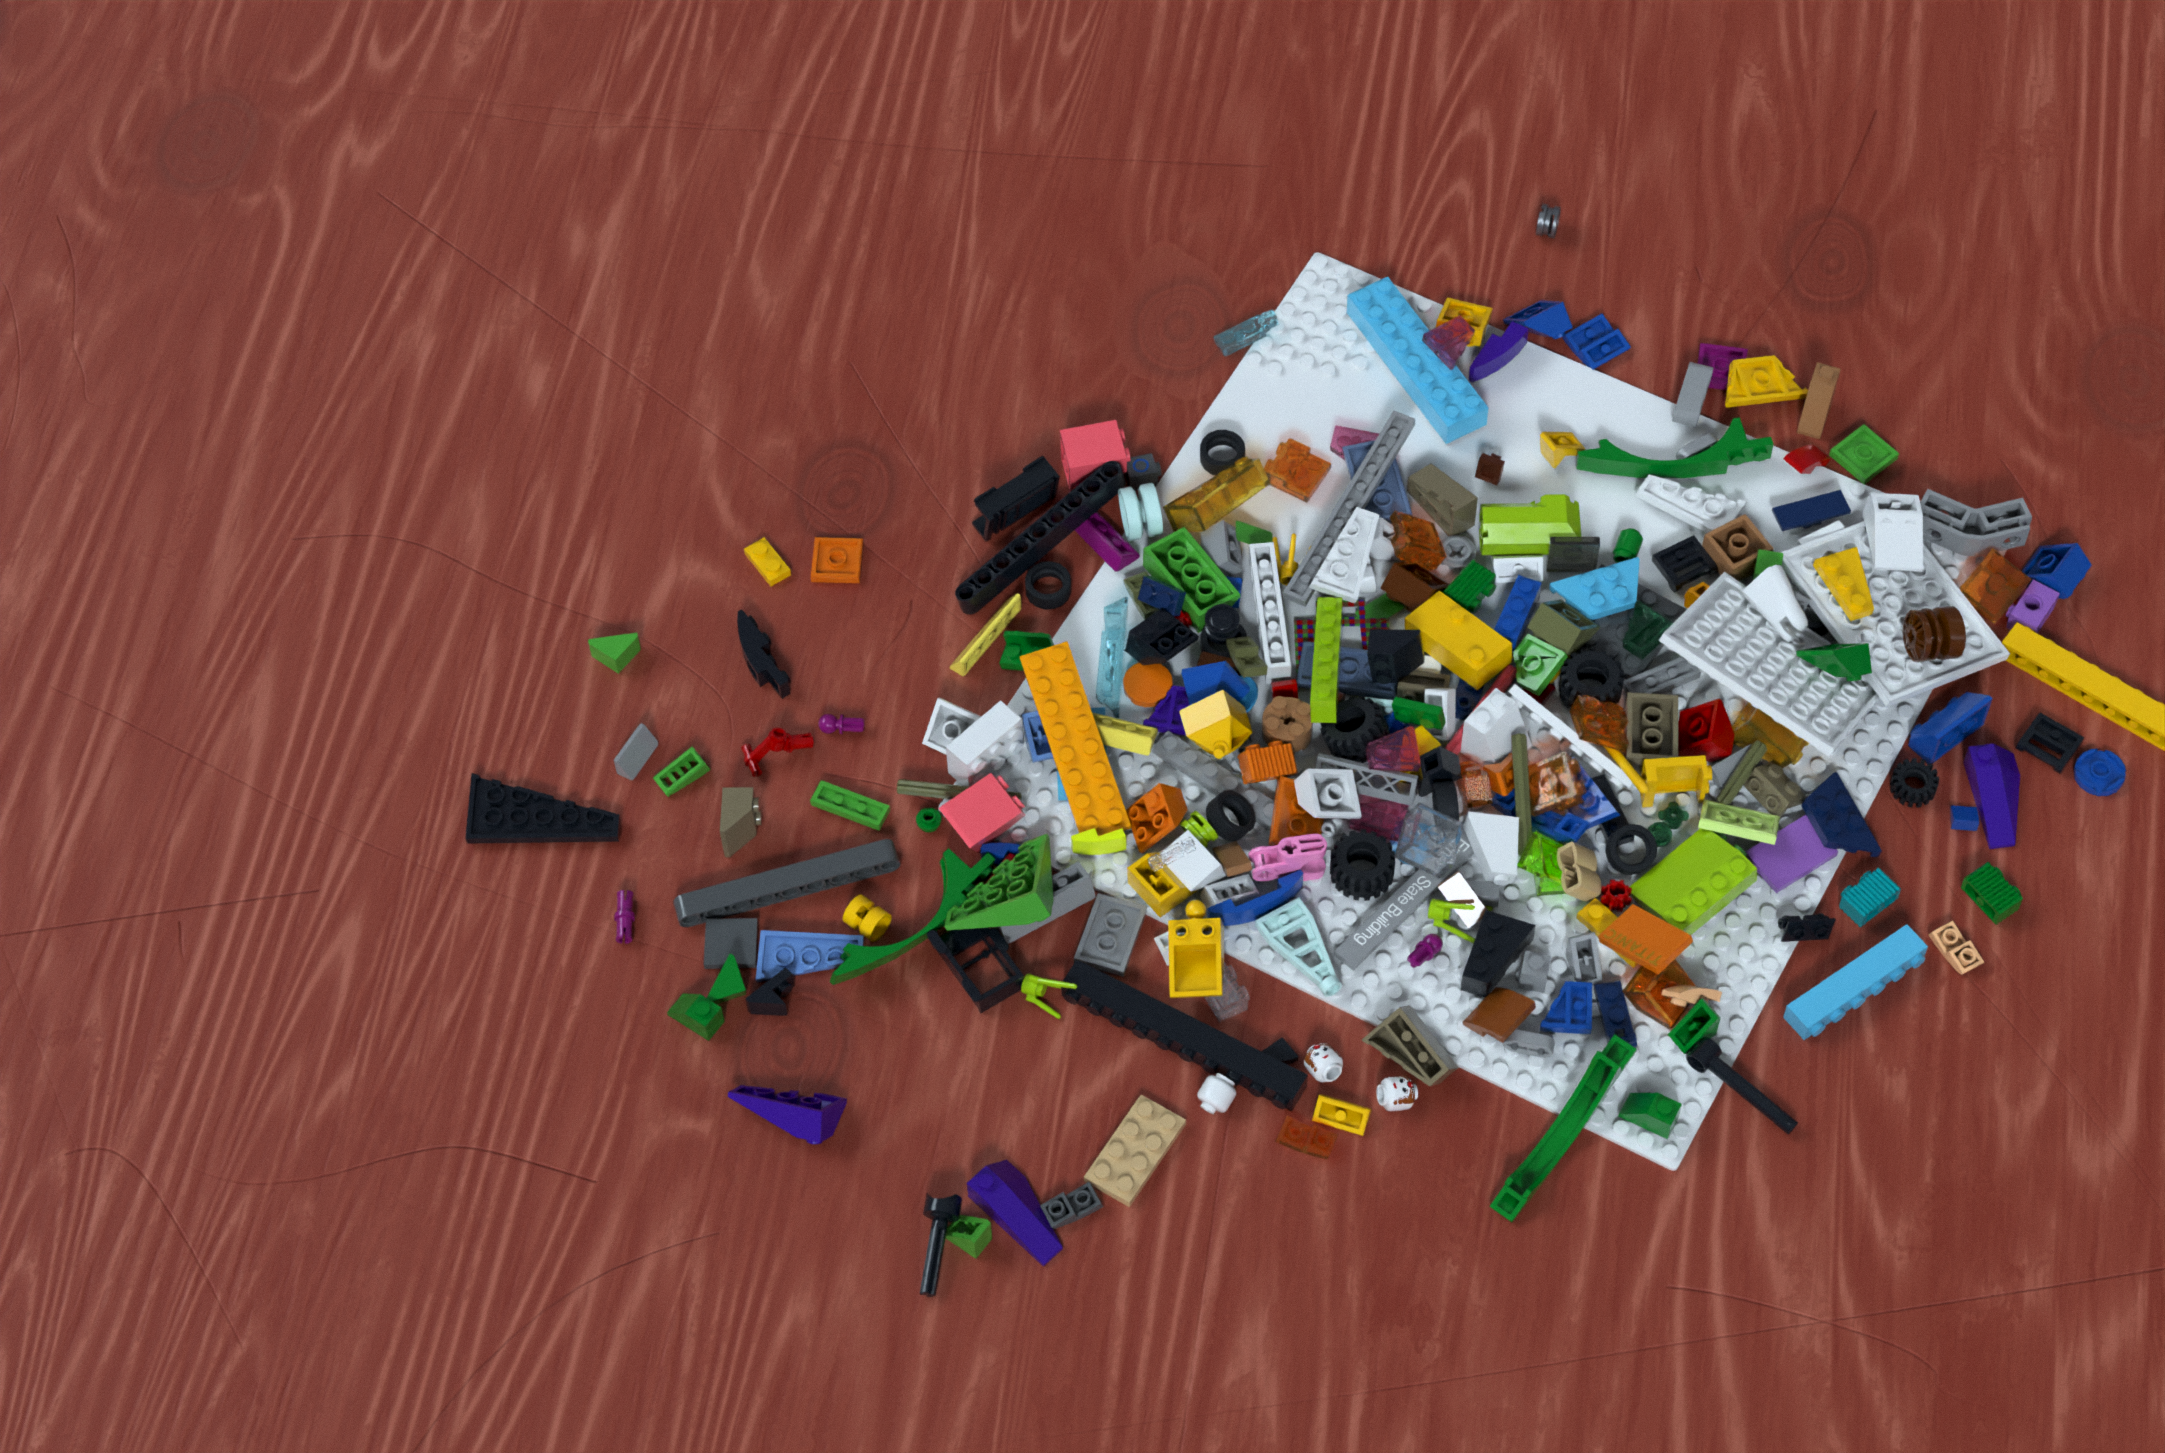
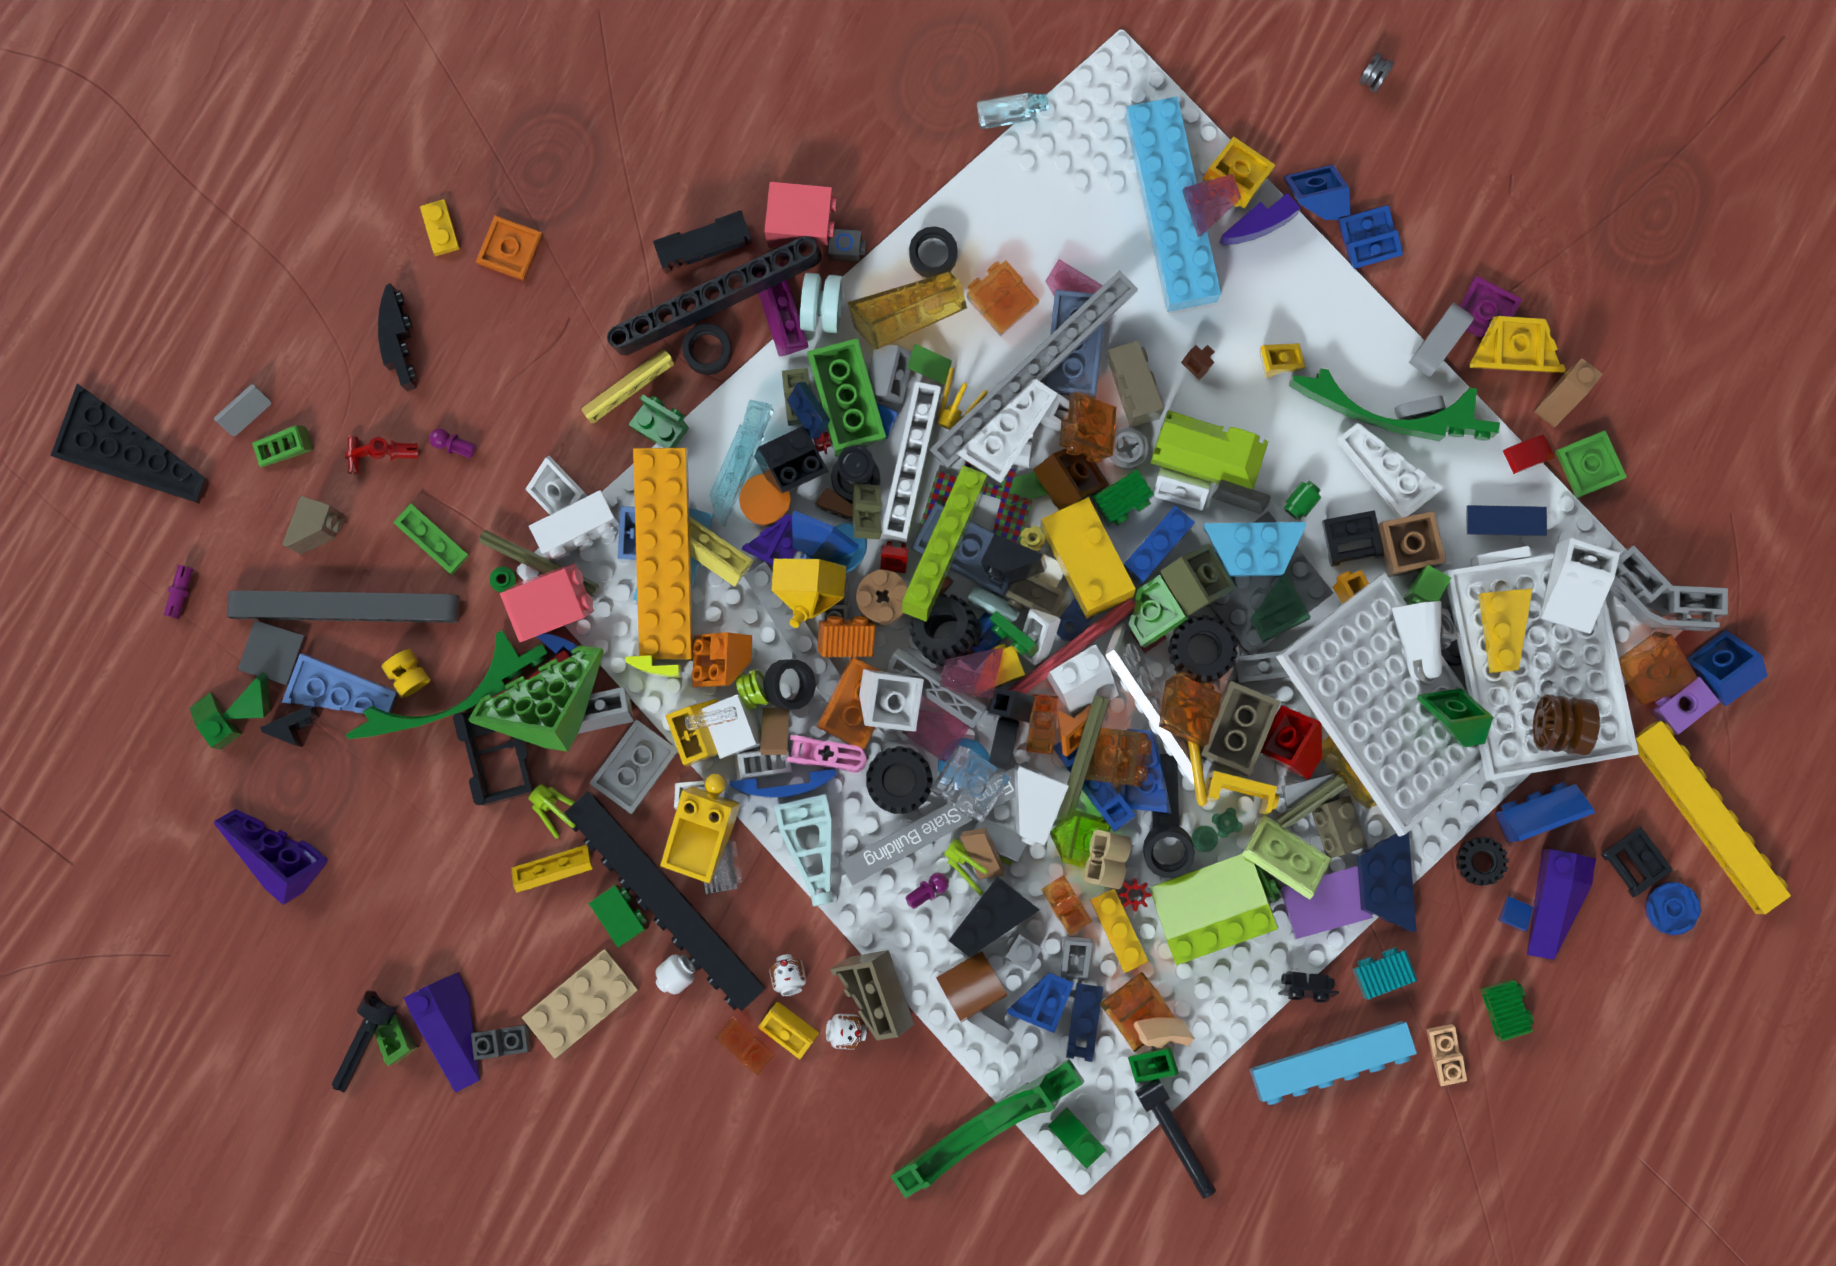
camera: 20 degrees right, 25 degrees up
bright green slope [588,633,641,674] -> none
black tile [1261,1037,1298,1064] -> none
orange tile [1598,904,1693,975] -> none
none -> yellow plate [511,845,593,893]
none -> green brick [588,885,648,948]
none -> clear orange brick [1040,875,1092,935]

